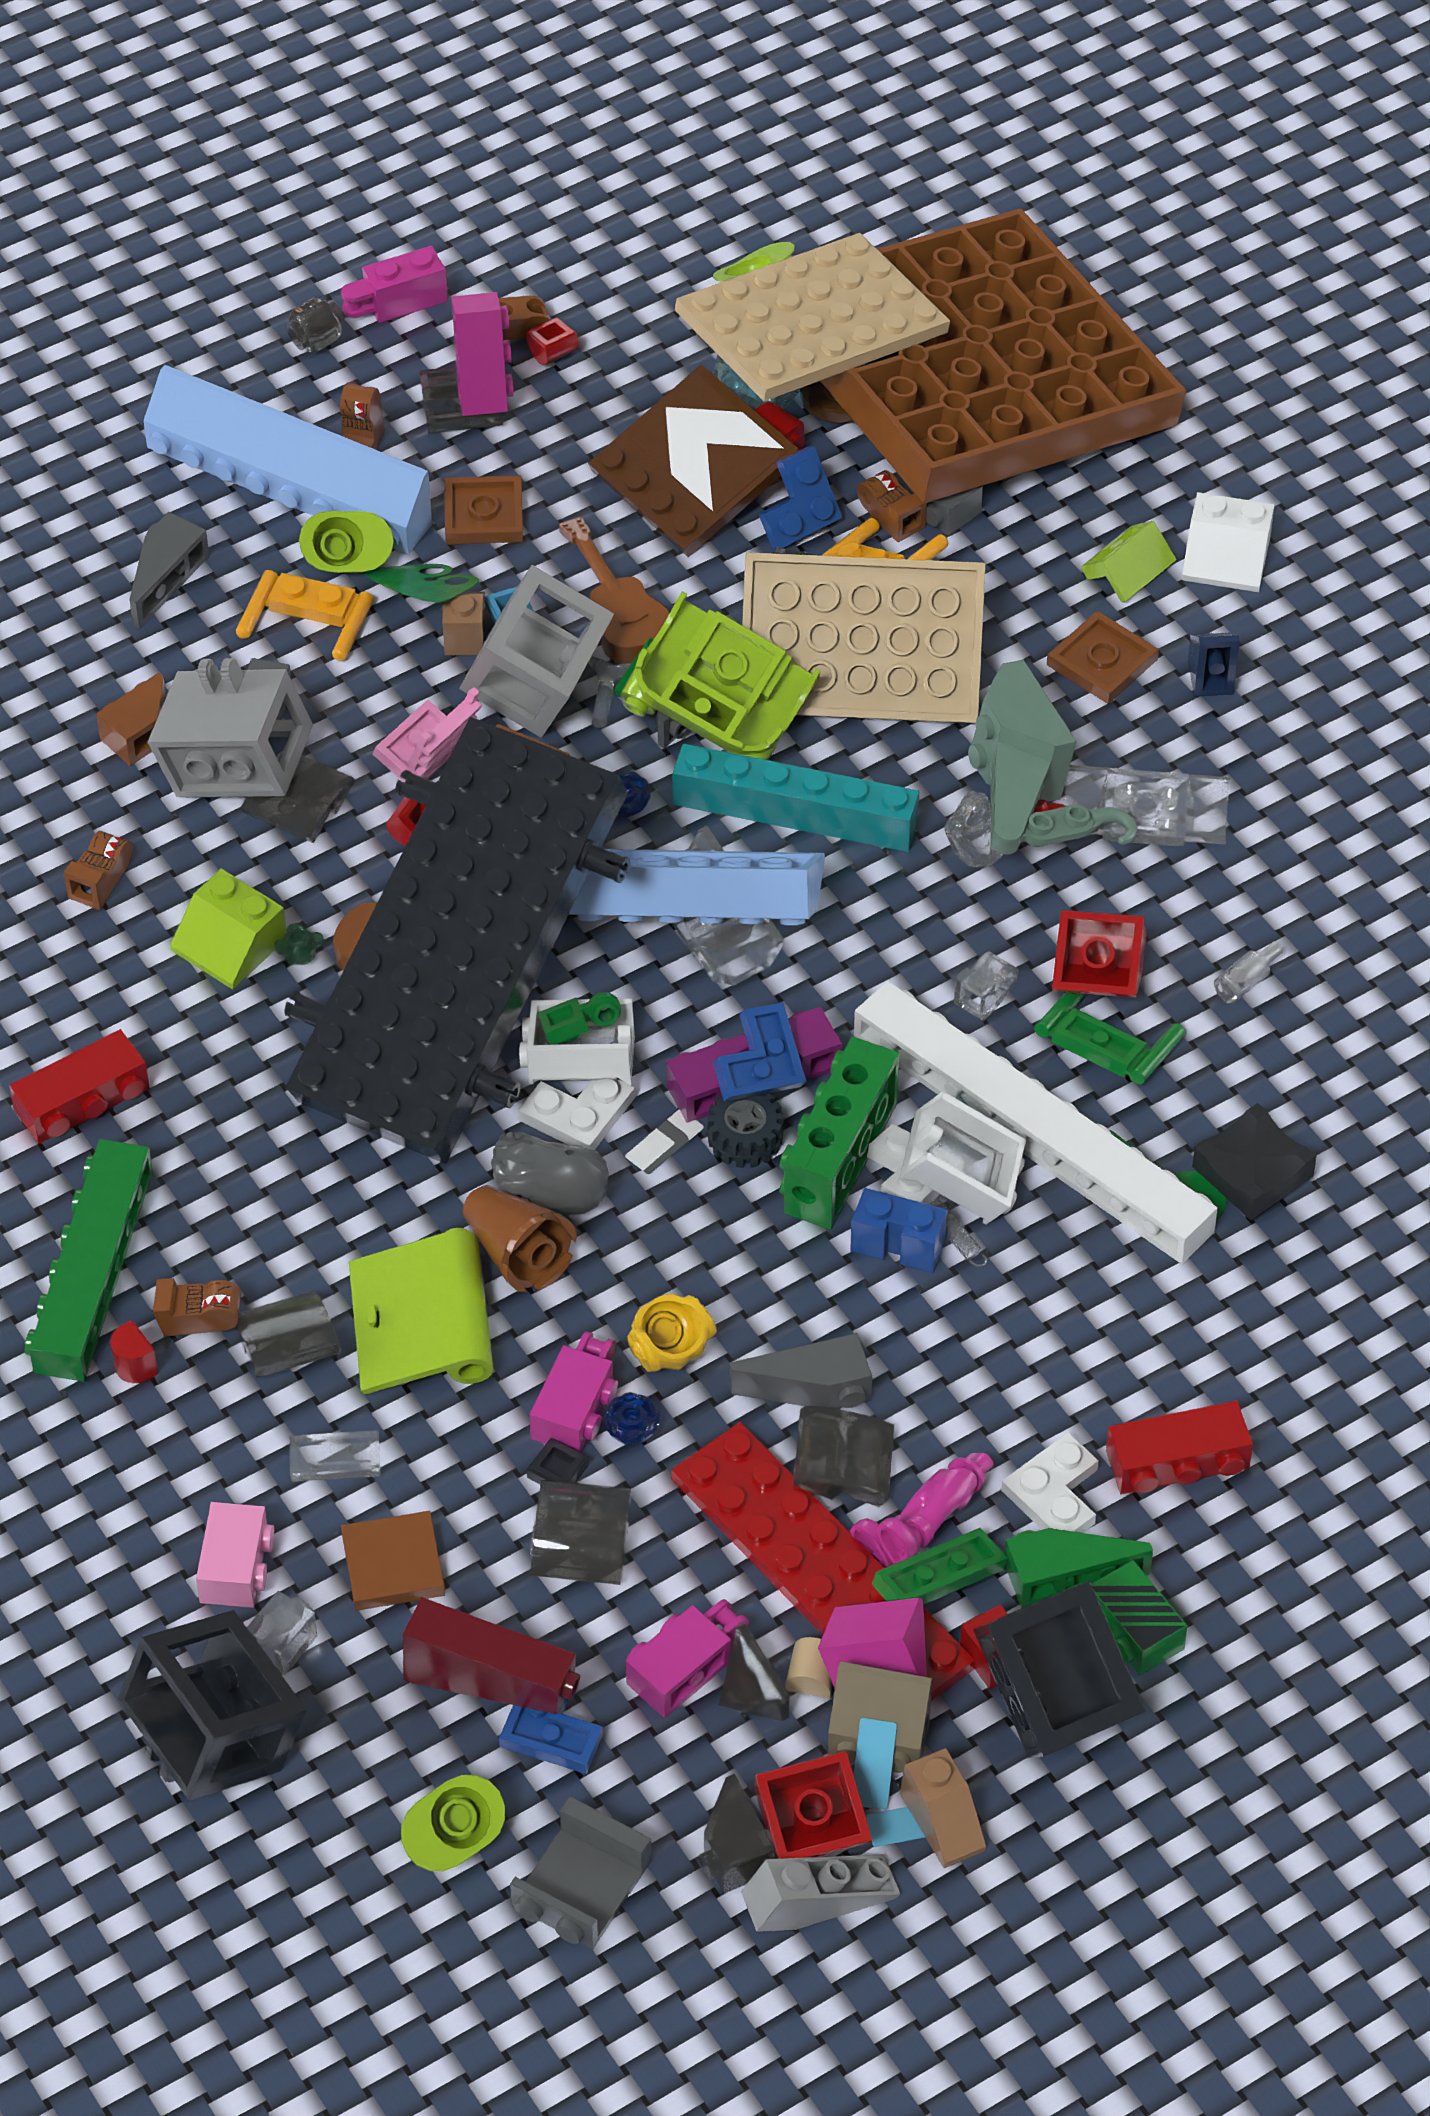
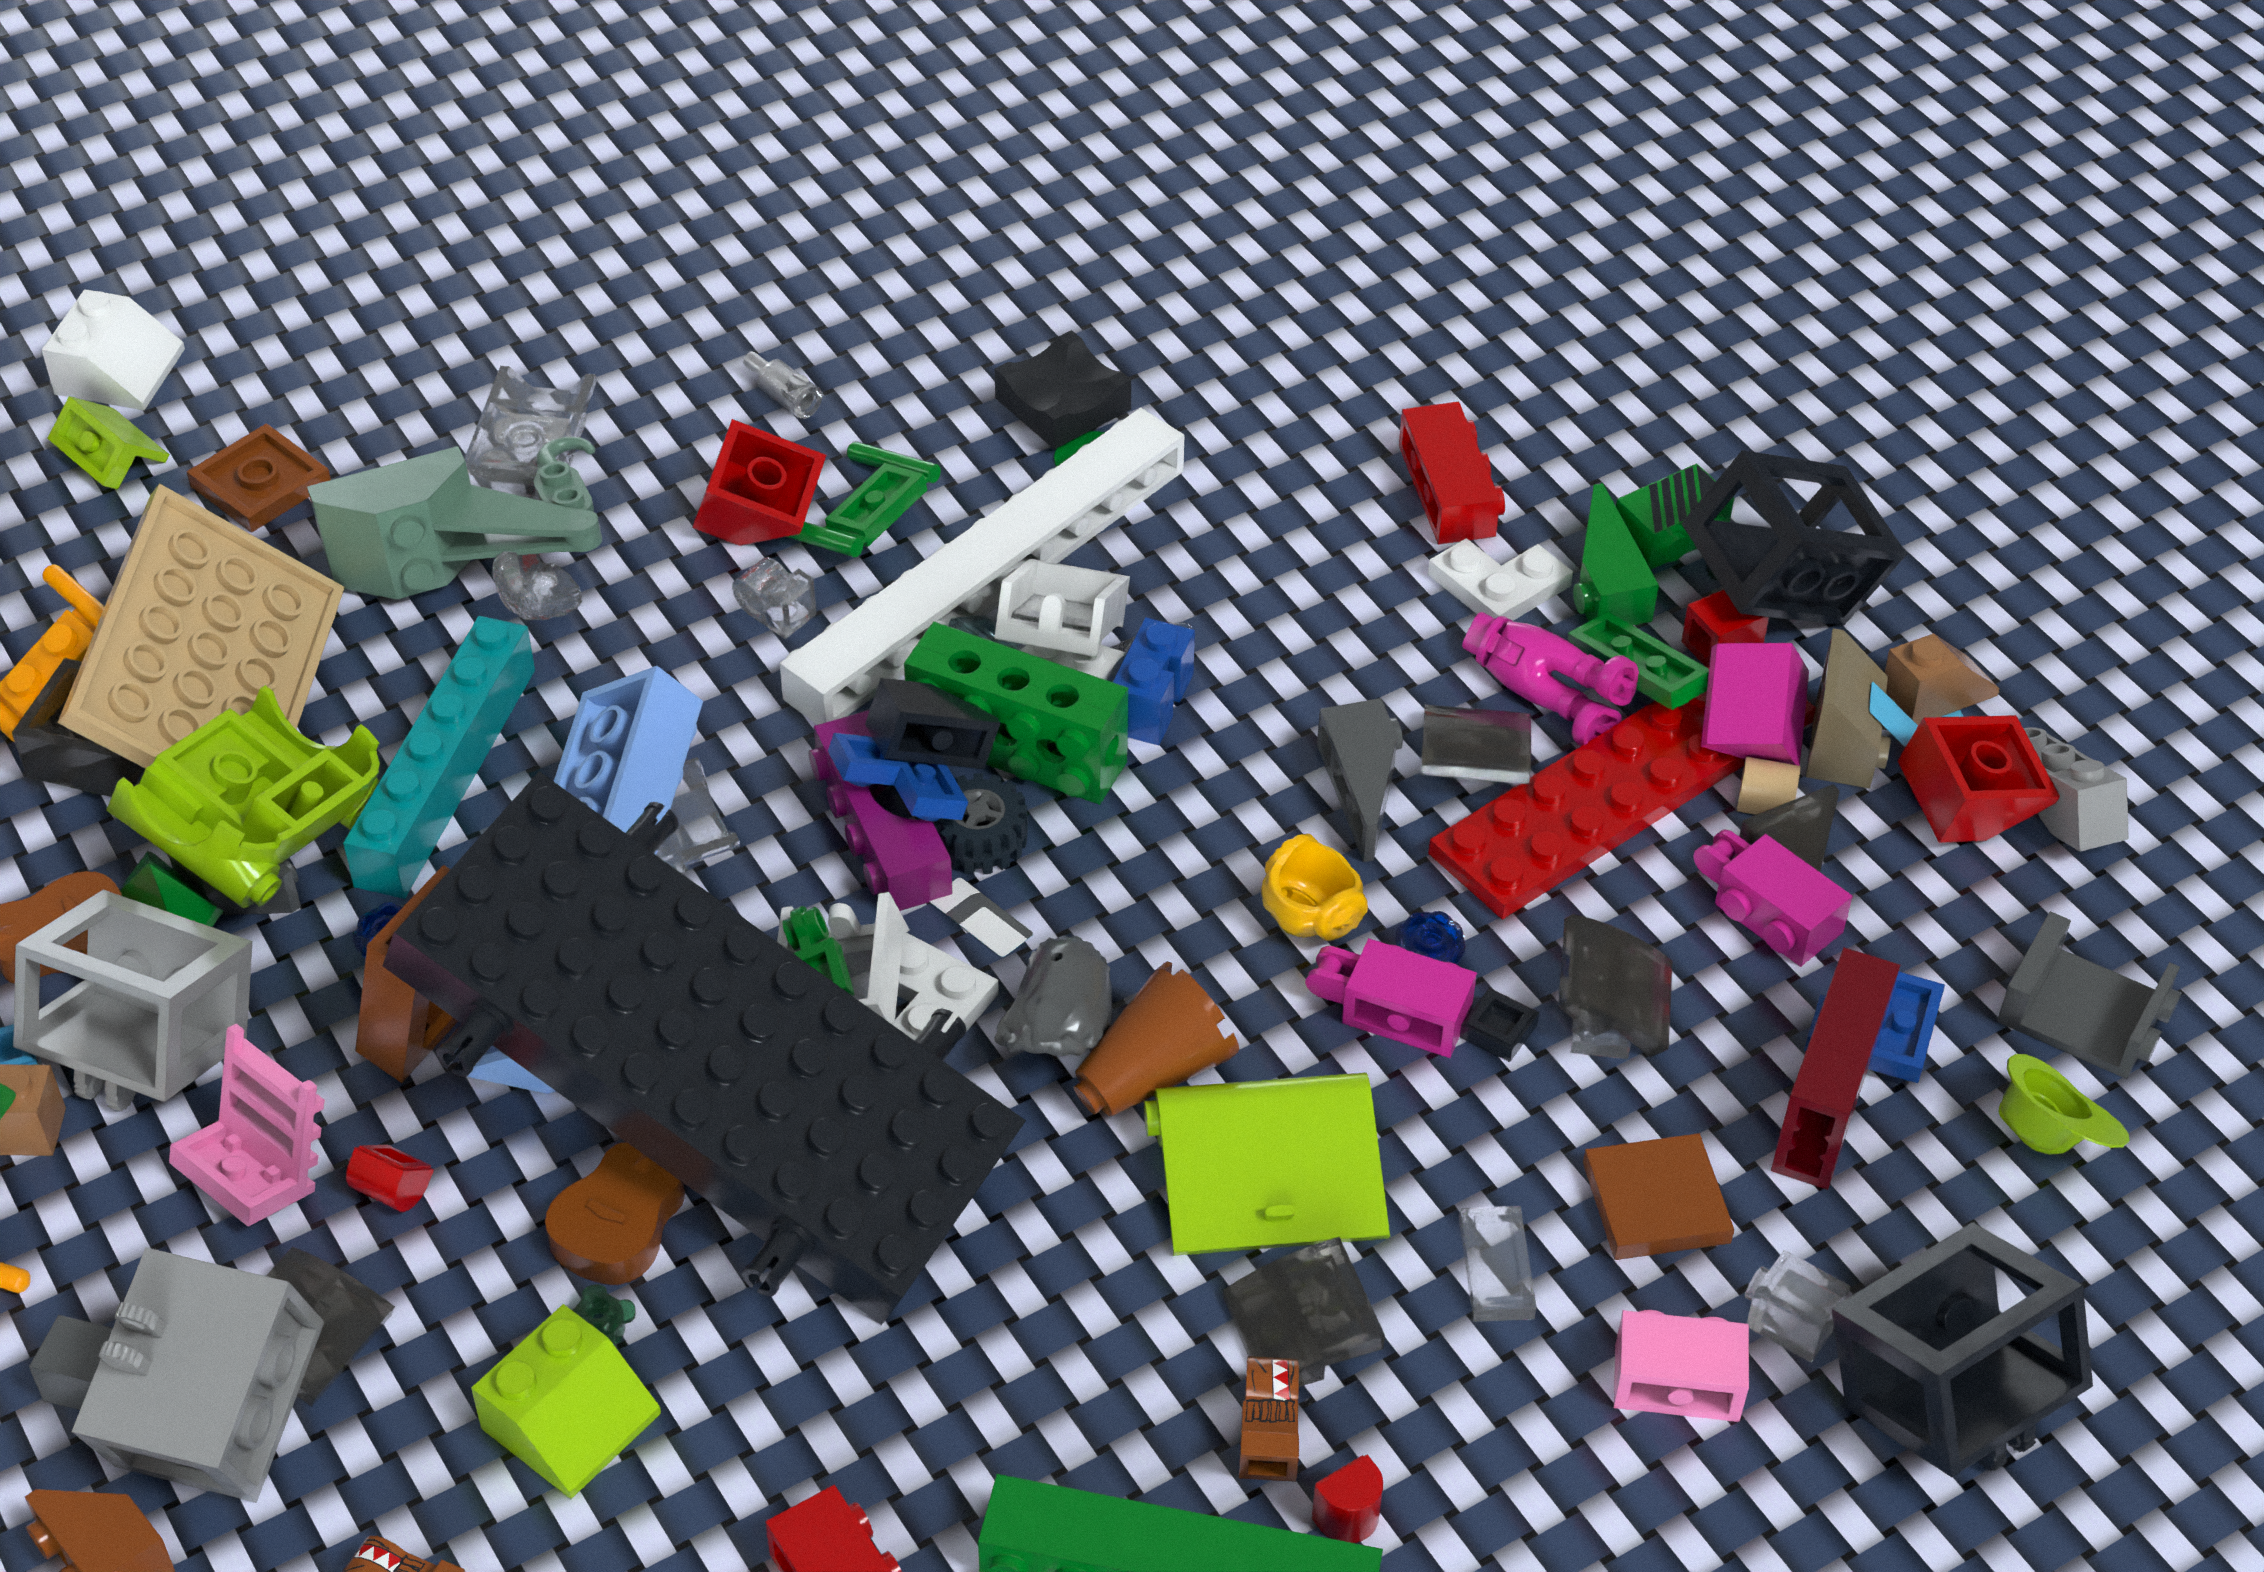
camera: 90 degrees left, 5 degrees down
clear smoke slope [699,1774,775,1894] -> none
dark blue slope [1188,633,1240,697] -> none
none -> black slope [865,678,1000,769]

